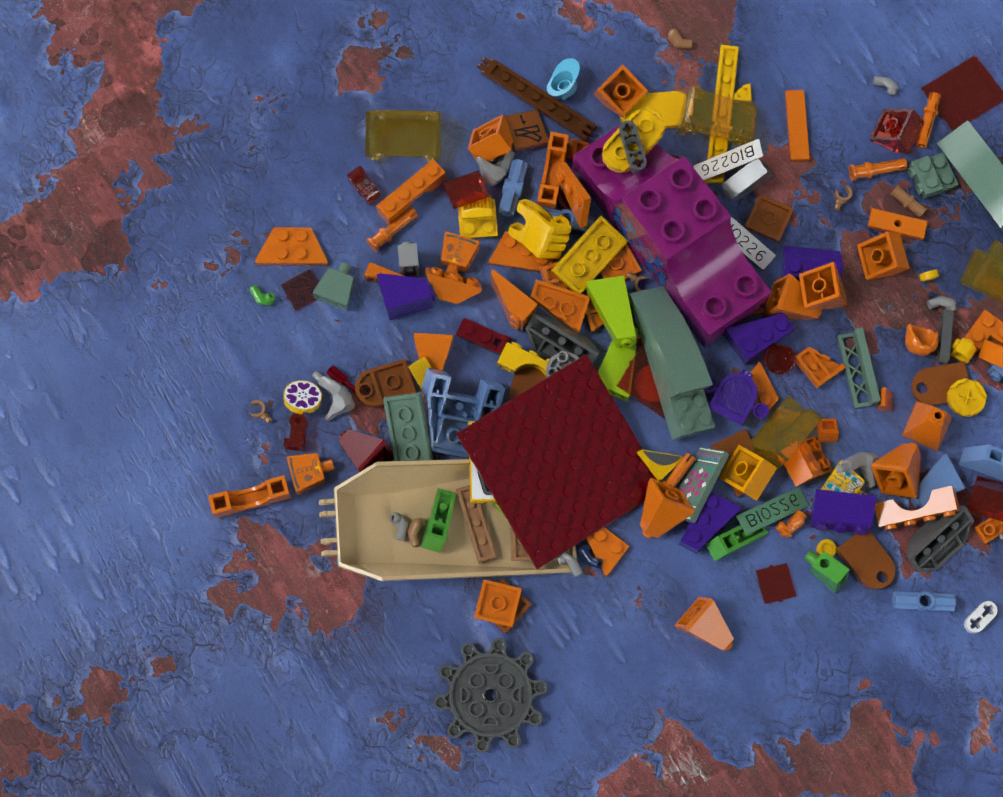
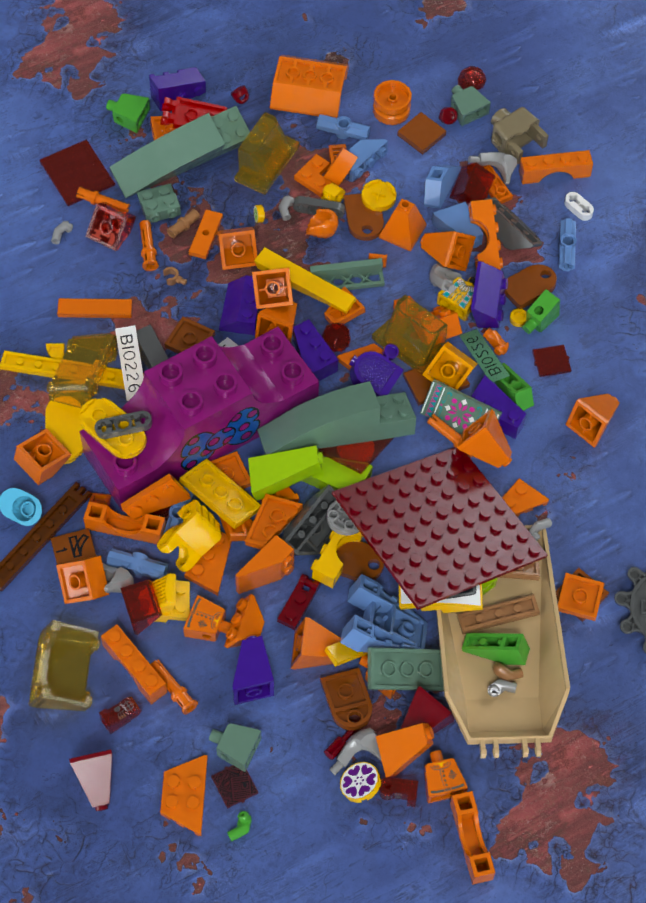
camera: 90 degrees left, 15 degrees down
medium nougat piece [250,400,272,424] -> none
orange slope [364,262,404,282] -> none
light grey brick [398,242,420,277] -> none
dark blue arm [578,544,603,568] -> none
medium nougat piece [626,272,648,292] -> none
tile [637,450,683,481] -> none
none -> slope [69,750,113,812]
none -> yellow slope [254,247,356,314]
none -> orange slope [376,723,434,777]

